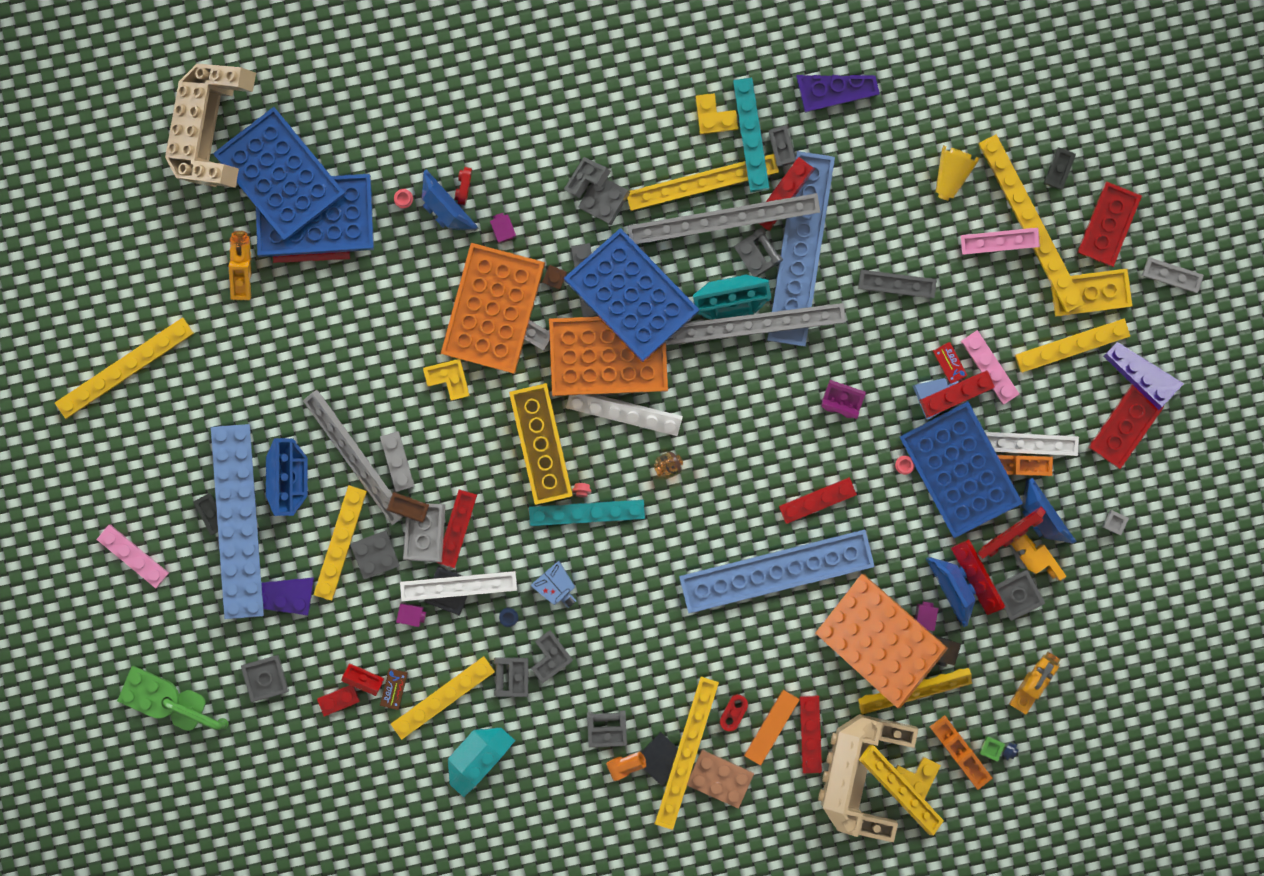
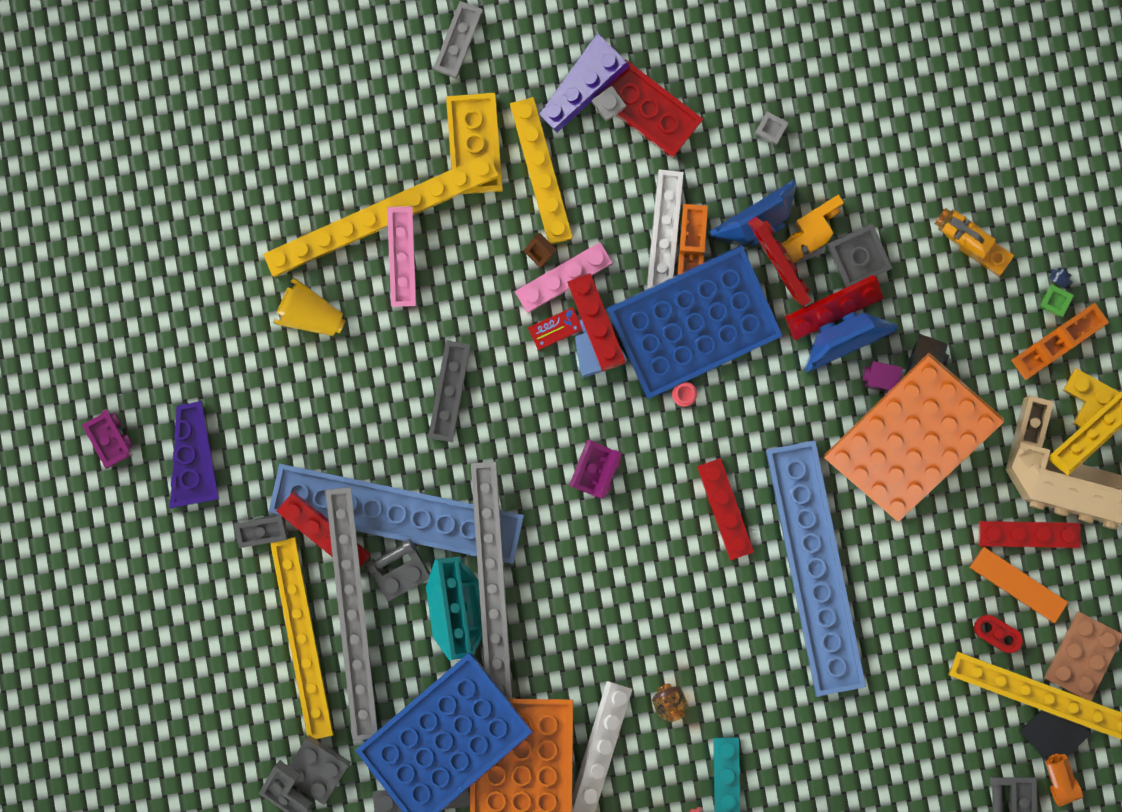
camera: 85 degrees left, 5 degrees down
yellow plate [695,93,738,135] -> none
teal plate [733,77,769,193] -> none
yellow plate [858,668,972,714] -> none
pearl dark grey plate [1043,147,1076,190] -> none
red plate [1077,181,1142,267] -> none
none -> magenta bracket [82,409,134,469]
none -> reddish brown plate [523,233,557,268]
none -> light grey plate [592,86,626,122]

